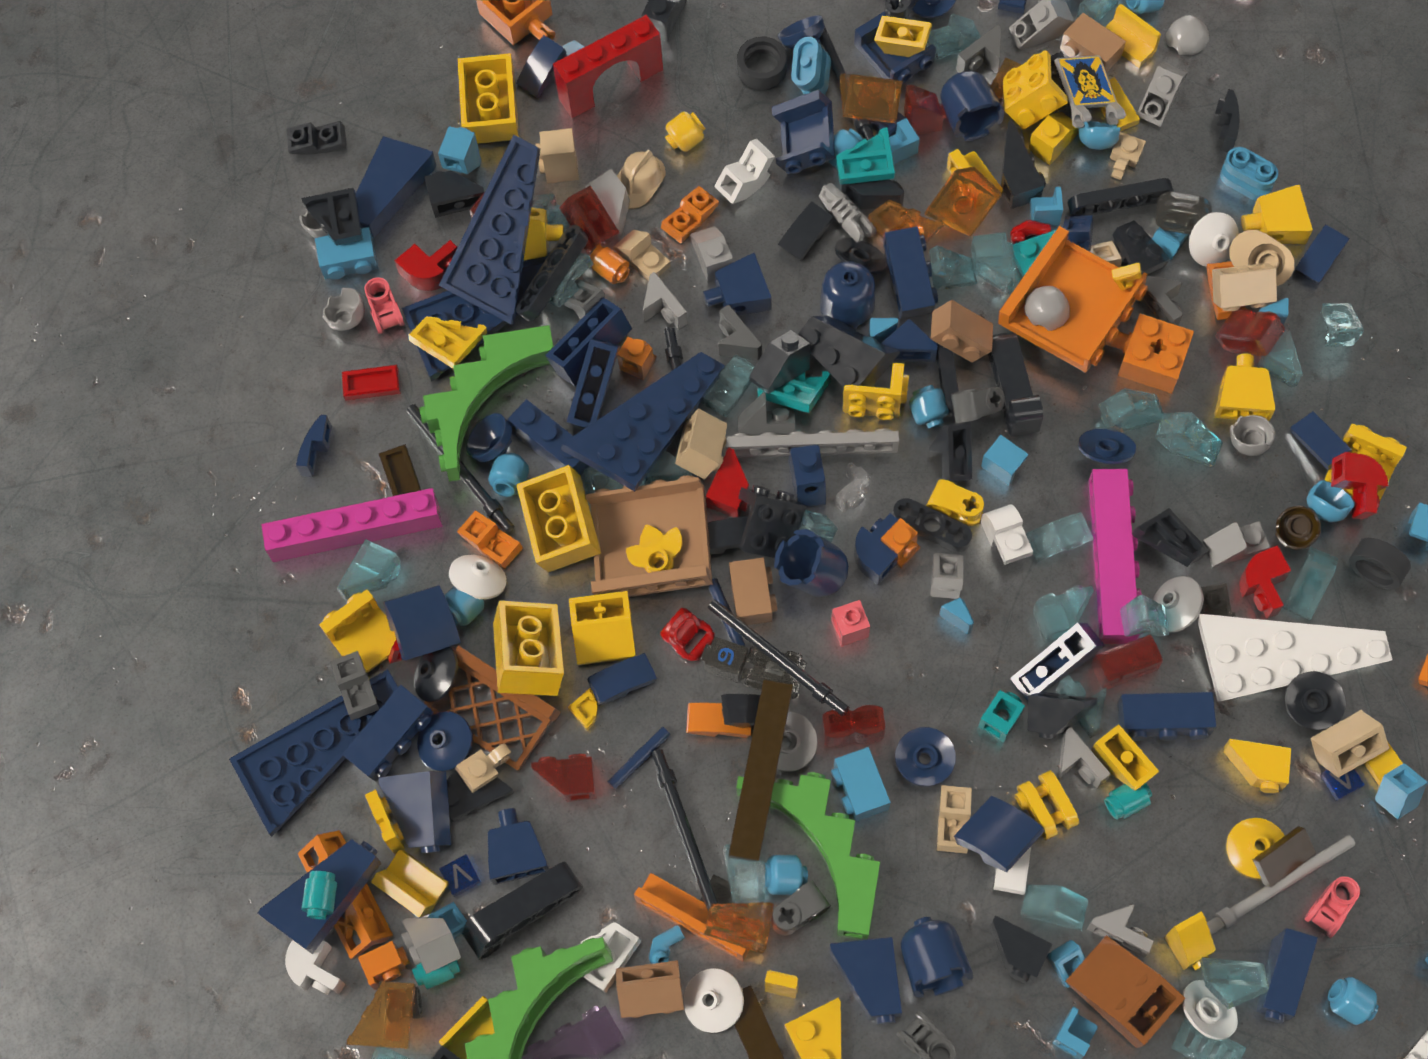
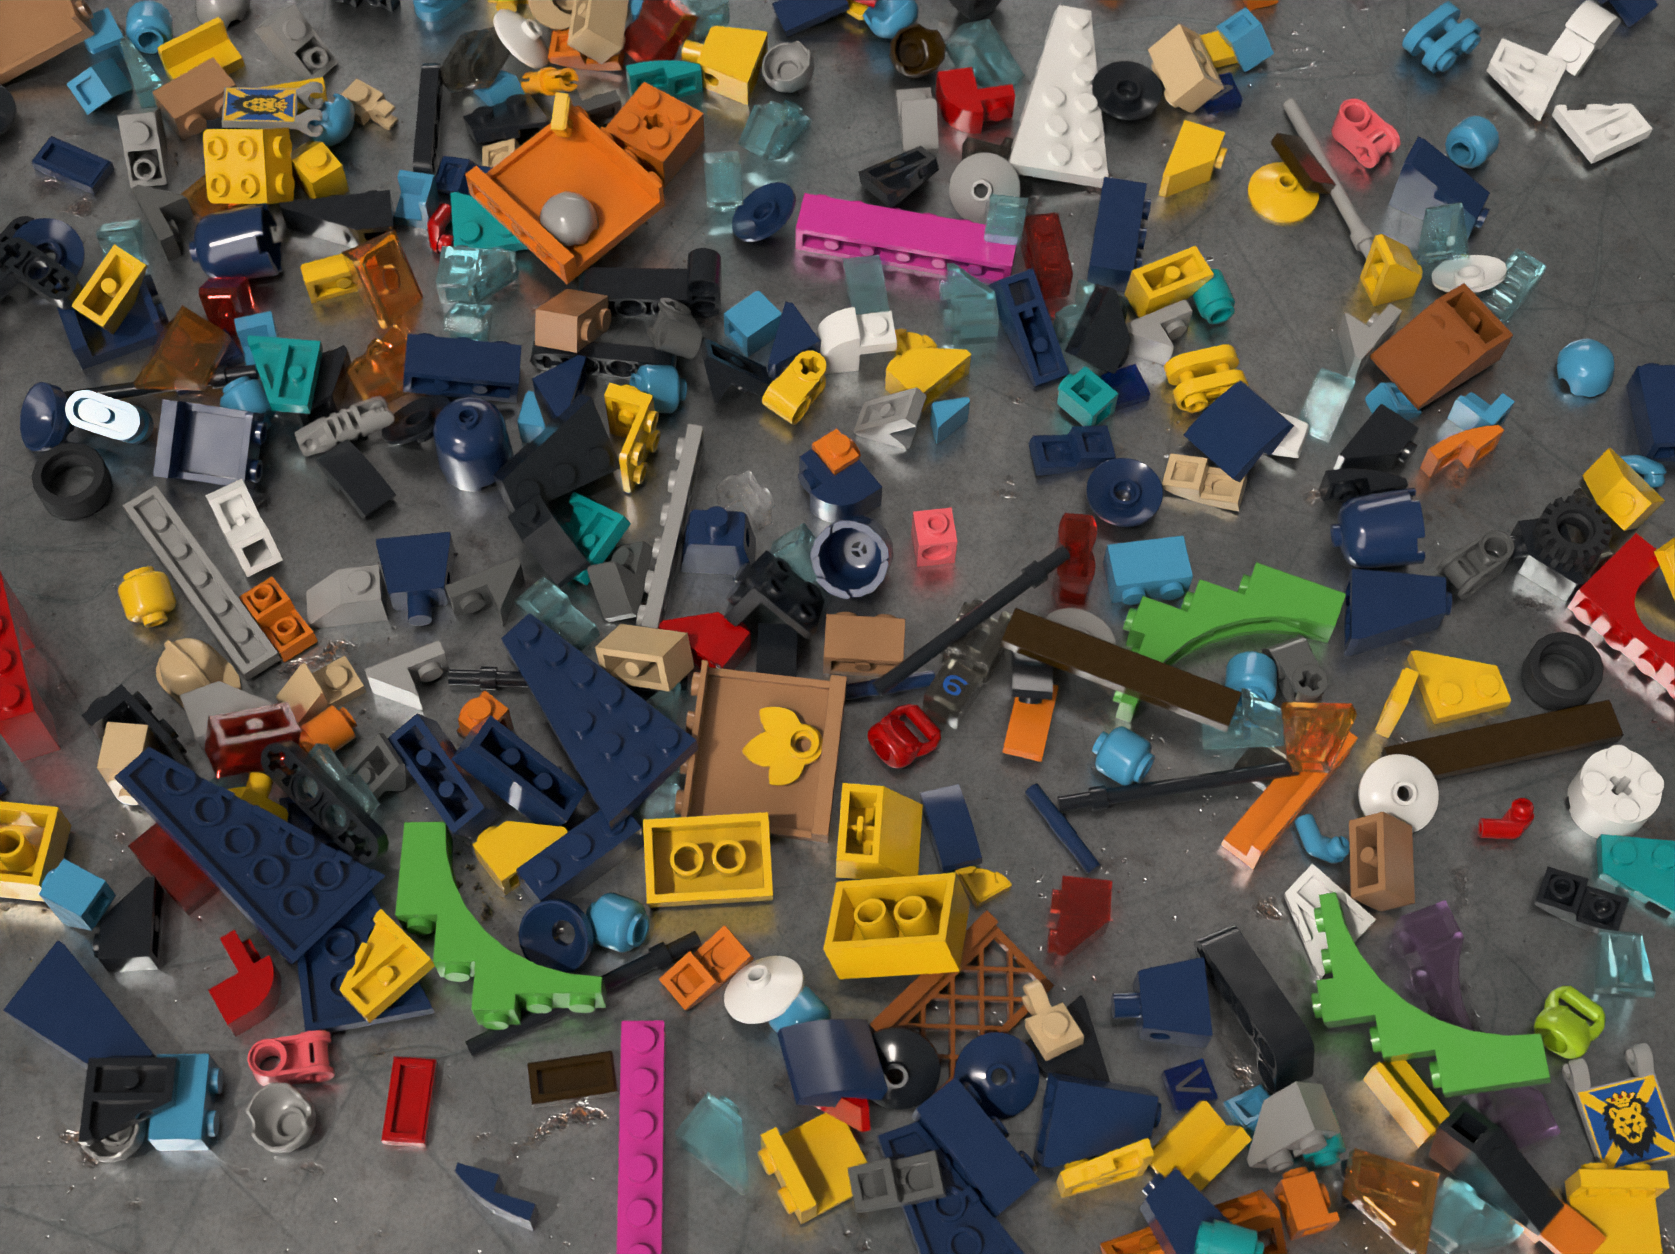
camera: 85 degrees left, 5 degrees down
black beam [893,498,972,552] -> none
none -> black bracket [82,684,188,768]
none -> light grey plate [122,486,281,681]
none -> yellow slope [473,821,568,896]
none -> light orange pin [521,67,579,96]
none -> teal slope [626,60,703,99]
none -> dark blue slope [768,301,820,383]
none -> yellow slope [885,348,971,412]
none -> yellow tile [895,328,938,356]
none -> dark blue slope [1028,425,1116,476]
none -> dark azure head [1092,726,1155,786]
none -> clear blue tile [1101,364,1151,411]
none -> black slope [1319,468,1408,502]
none -> orange slope [1420,425,1504,478]

